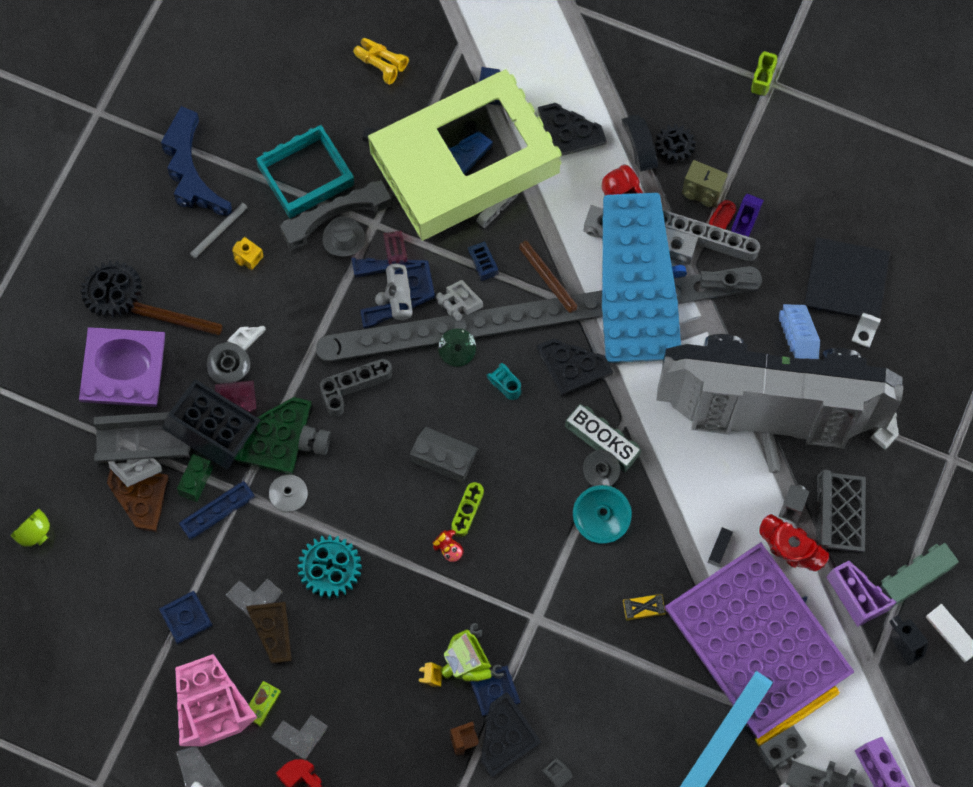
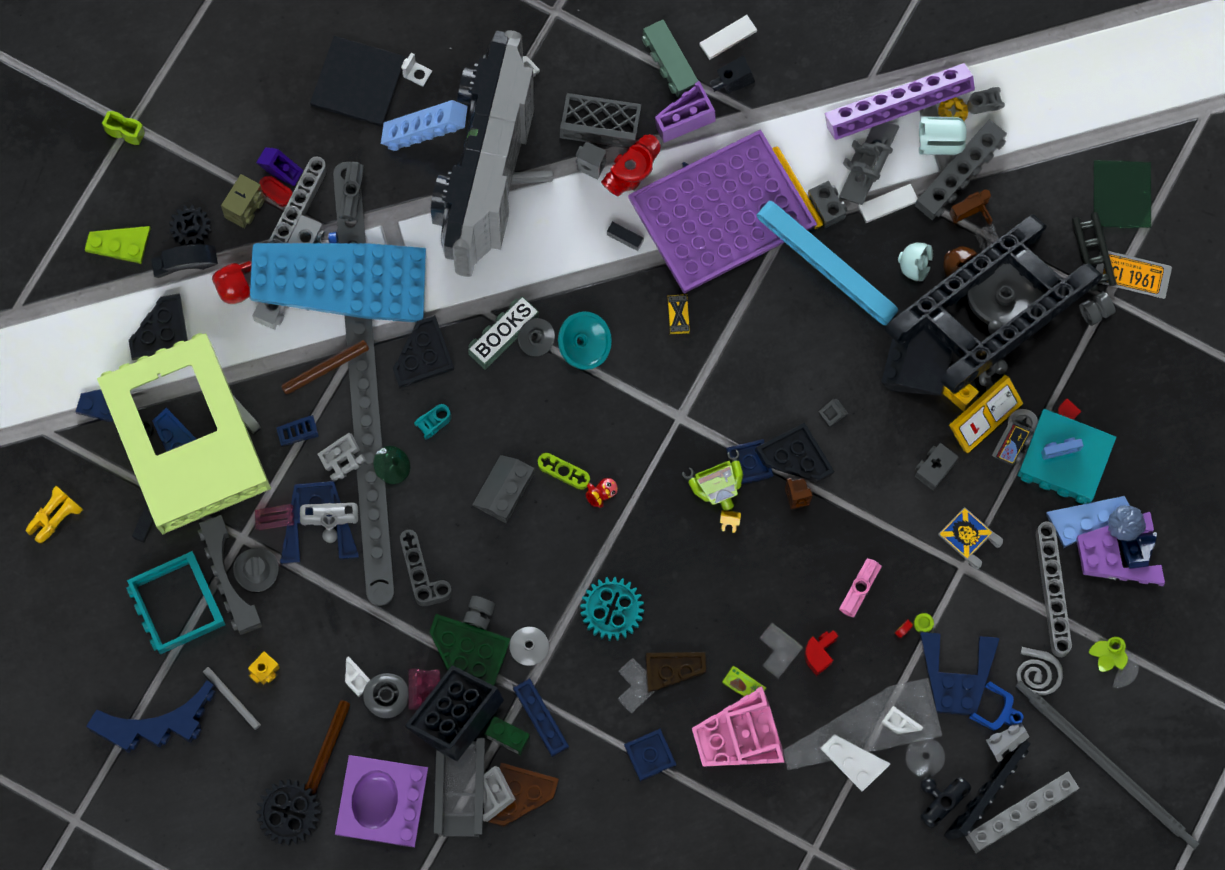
camera: 85 degrees left, 5 degrees up
none -> lime wing [85,226,151,264]

